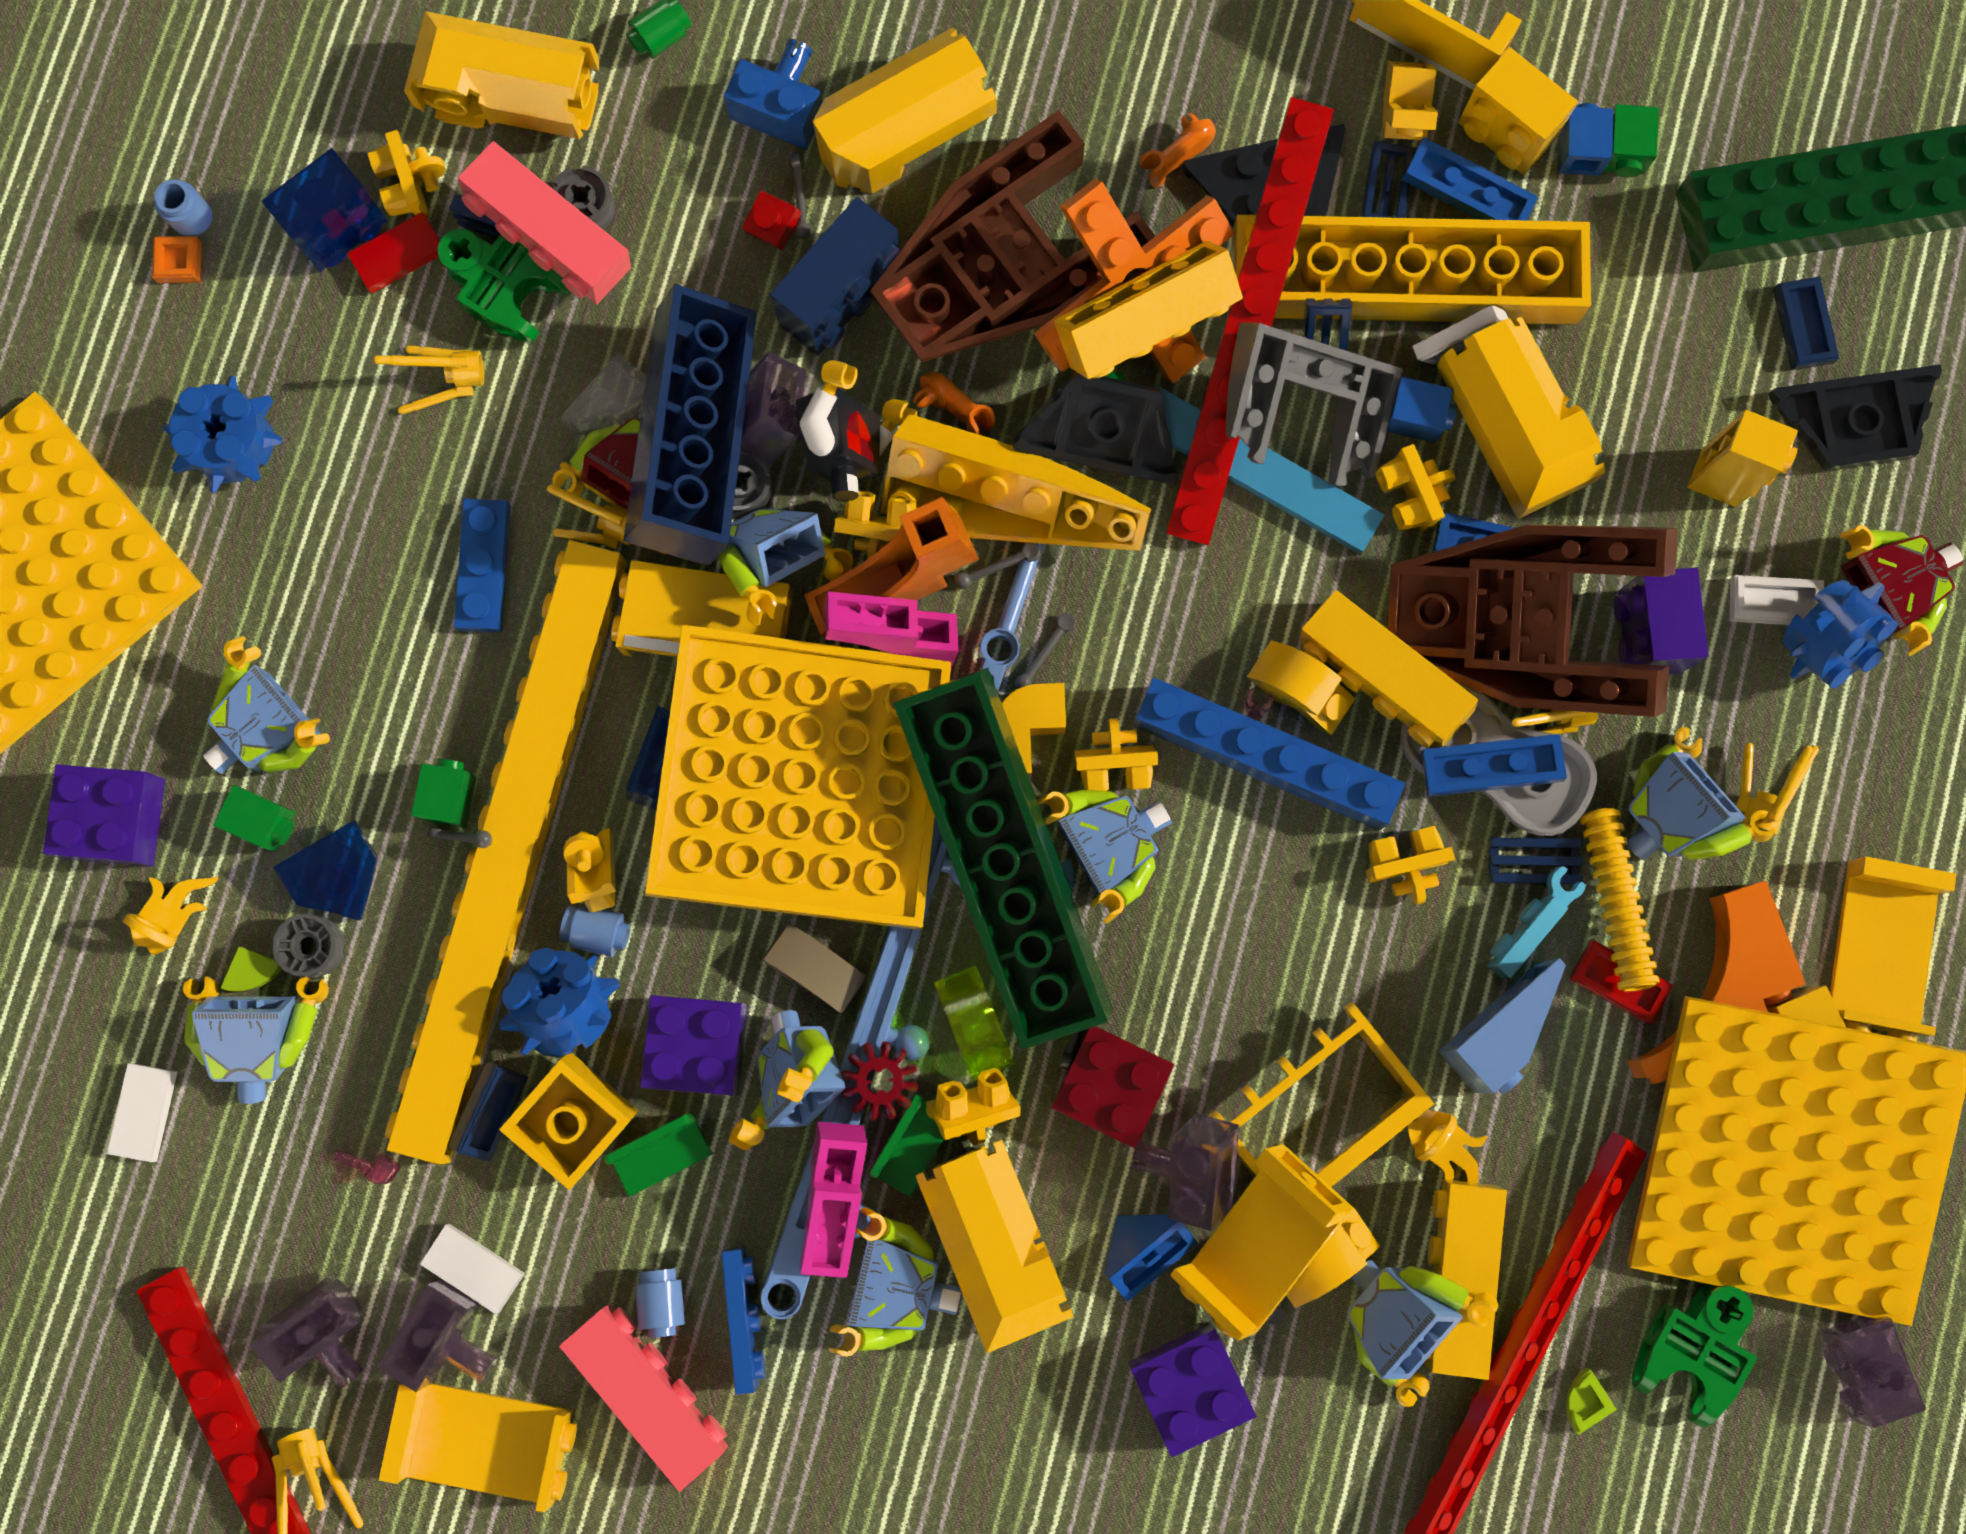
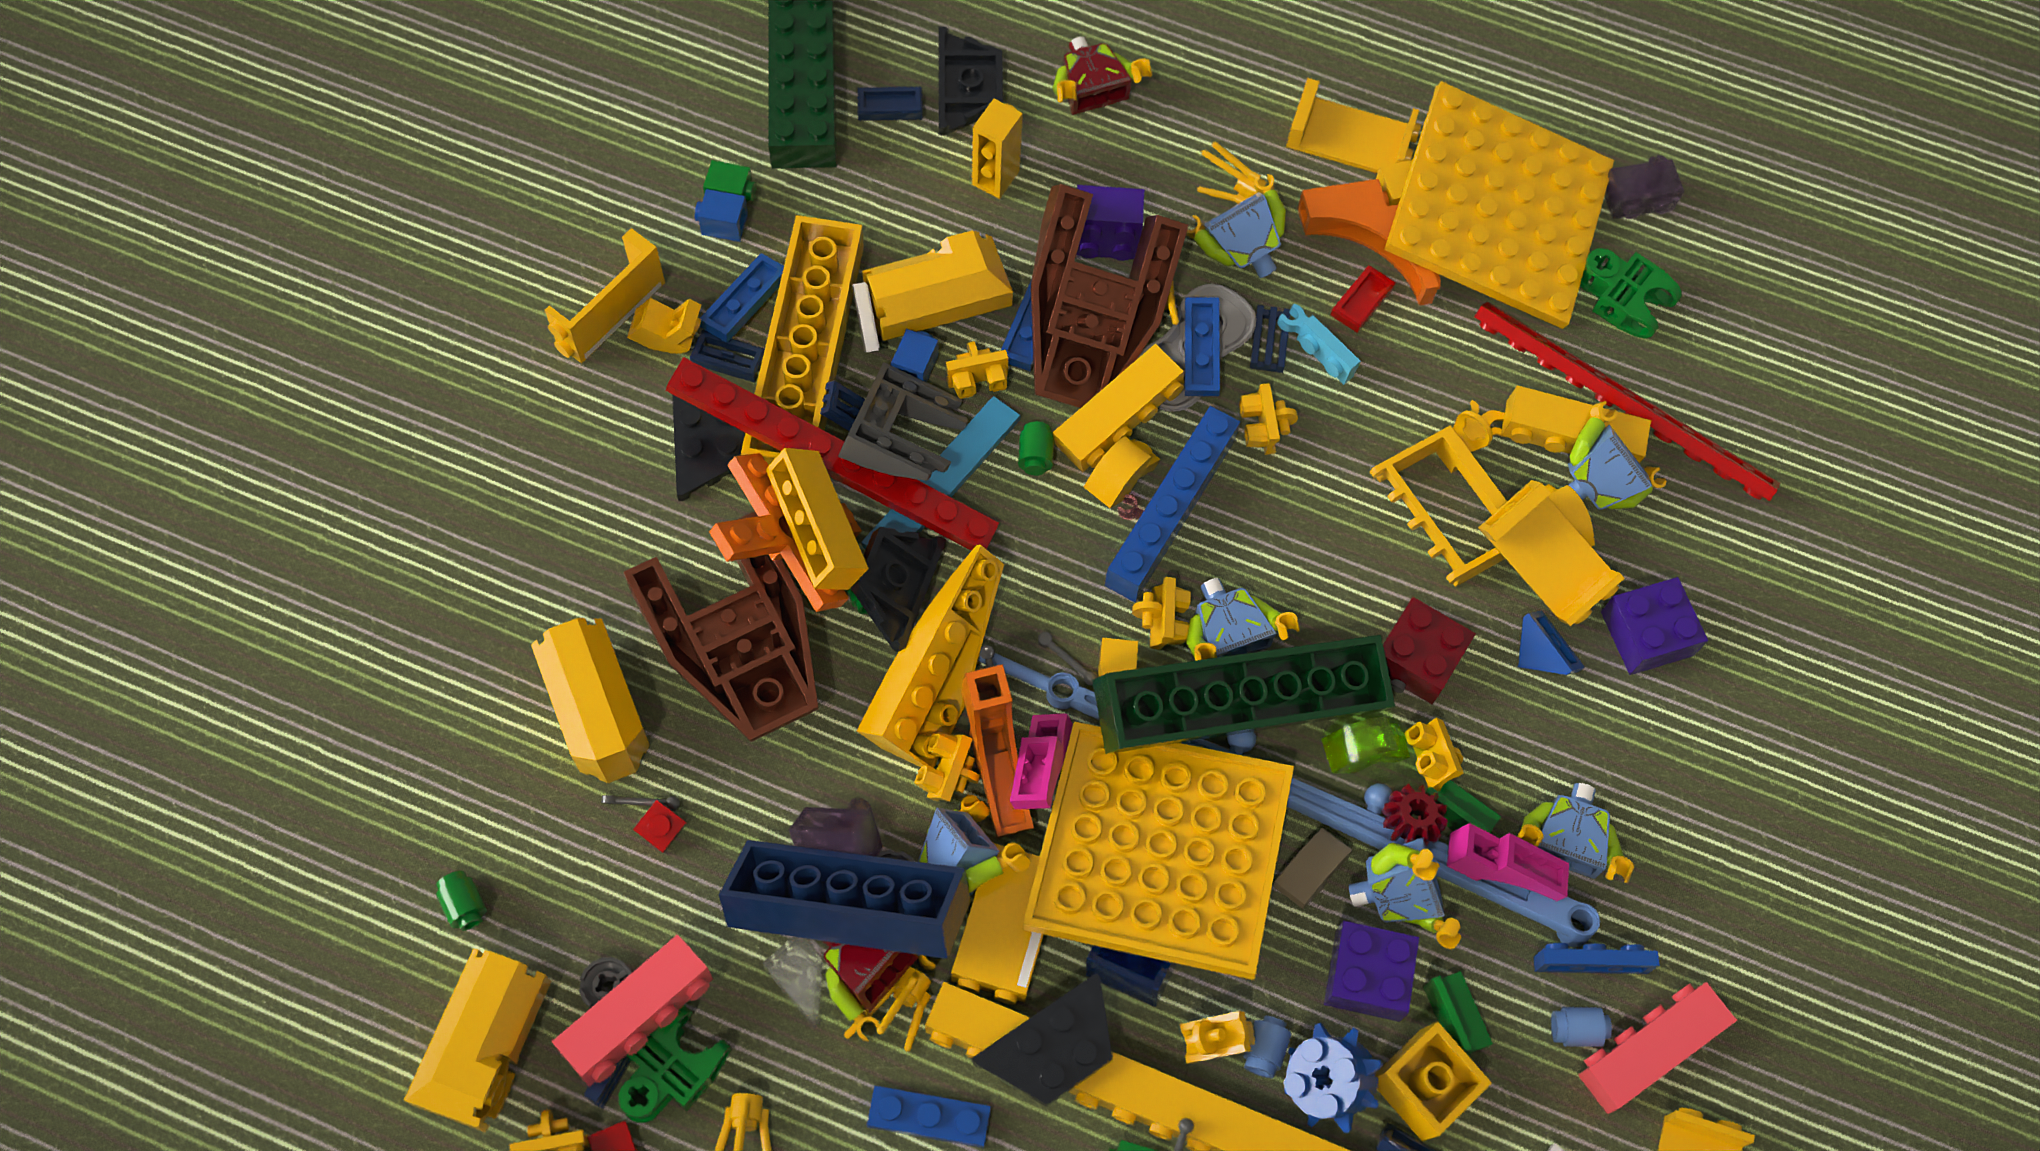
camera: 90 degrees left, 15 degrees down
blue brick [723,39,822,150] -> none
dark blue brick [770,196,900,356] -> none
torso [796,360,917,502] -> none
orange piece [913,371,995,435] -> none
yellow brick [915,1139,1074,1354] -> none
brick [1132,1113,1239,1231] -> none
orange piece [1139,113,1216,188] -> none
medium blue slope [1437,958,1566,1094] -> none
yellow brick [1458,47,1579,176] -> none
lime tile [1566,1367,1617,1435] -> none
yellow piece [1580,808,1660,992] -> none
white tile [1729,575,1824,625] -> none
blue brick [1783,580,1898,689] -> none
none -> black wing [971,973,1113,1107]
none -> green brick [1018,421,1054,476]

